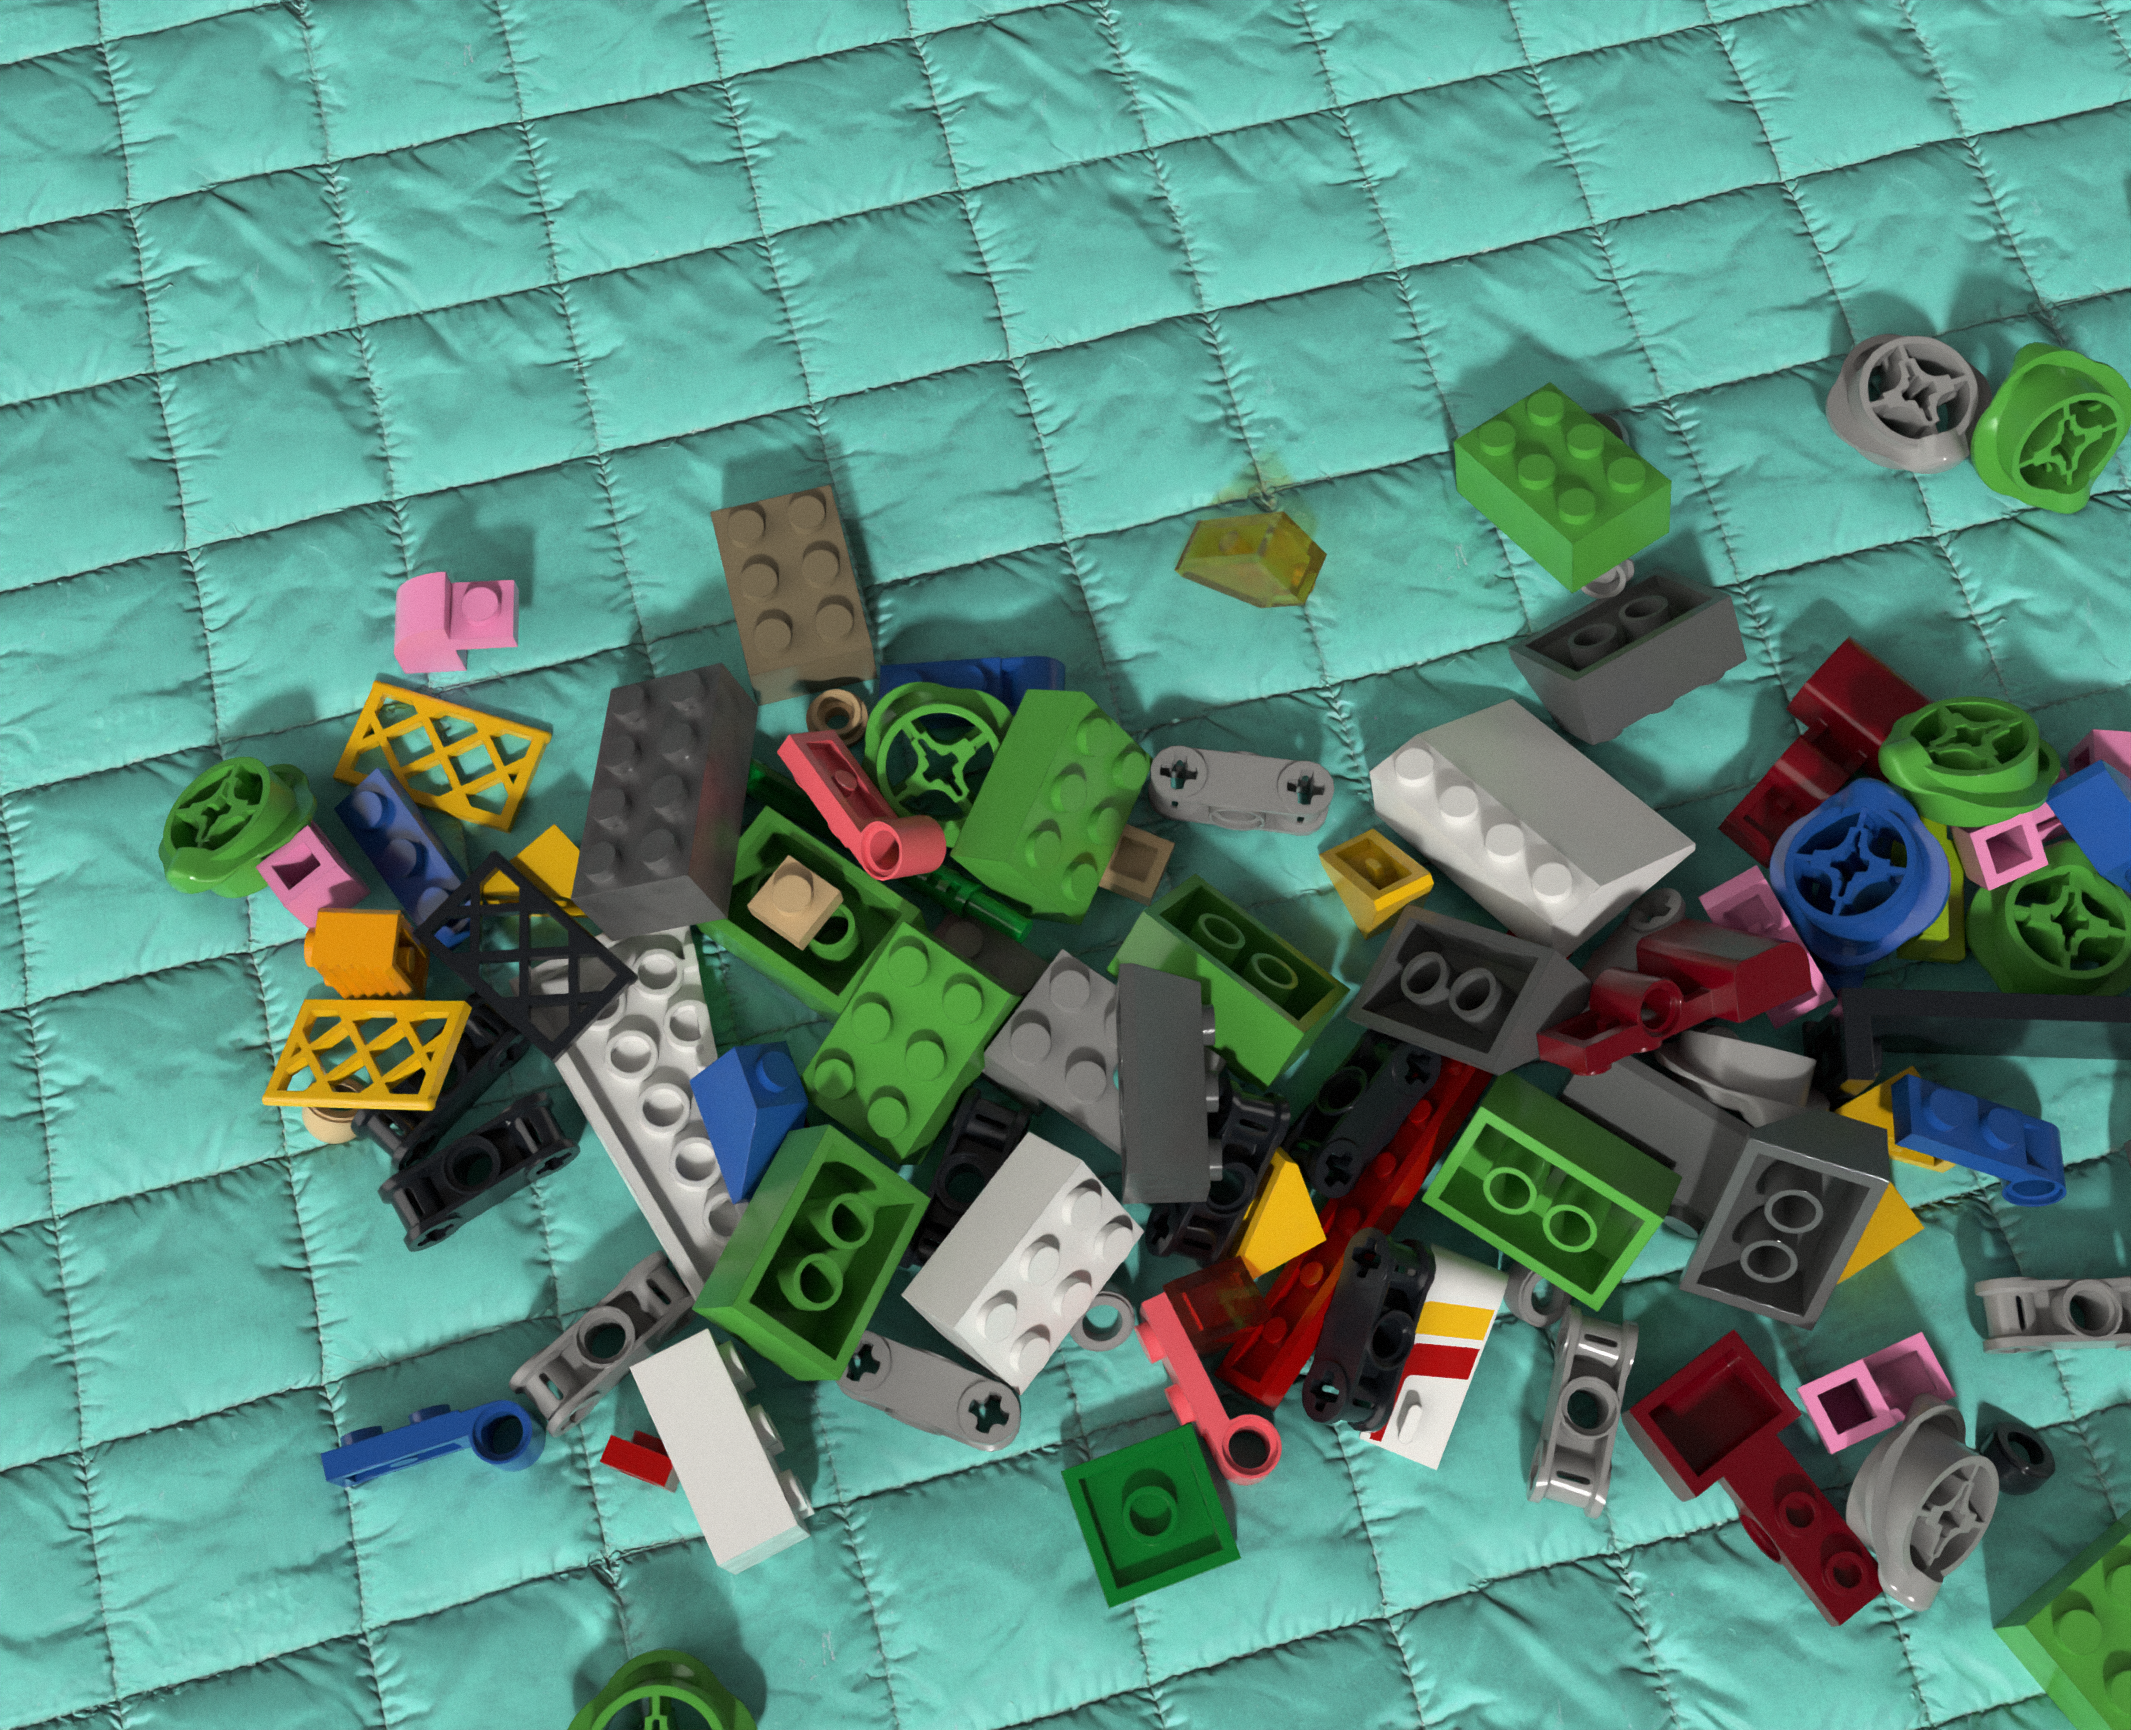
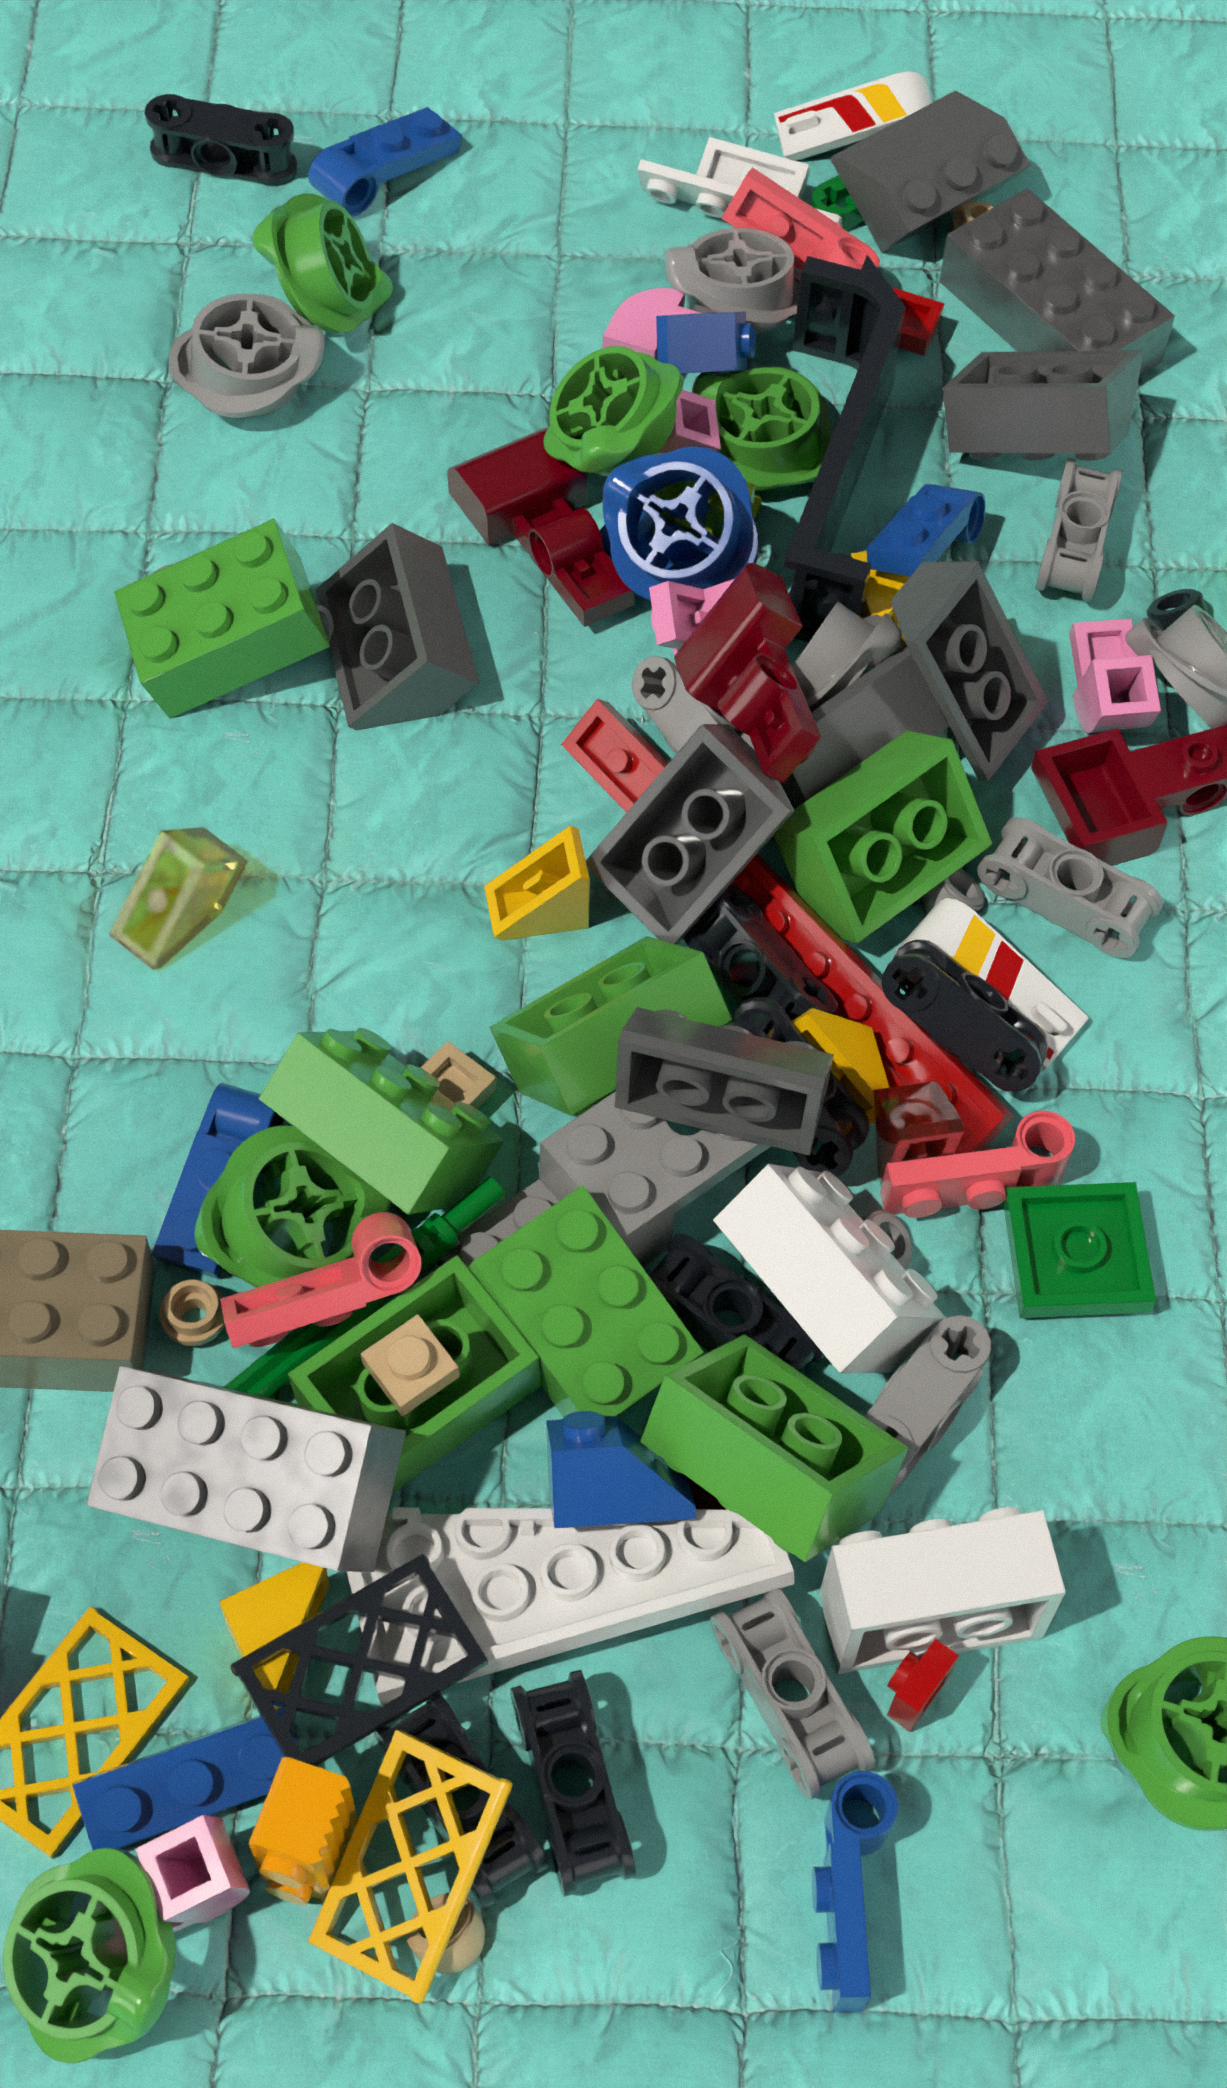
camera: 75 degrees left, 10 degrees down
light grey piece [1148,745,1334,836] -> none
white slope [1369,699,1696,958] -> none

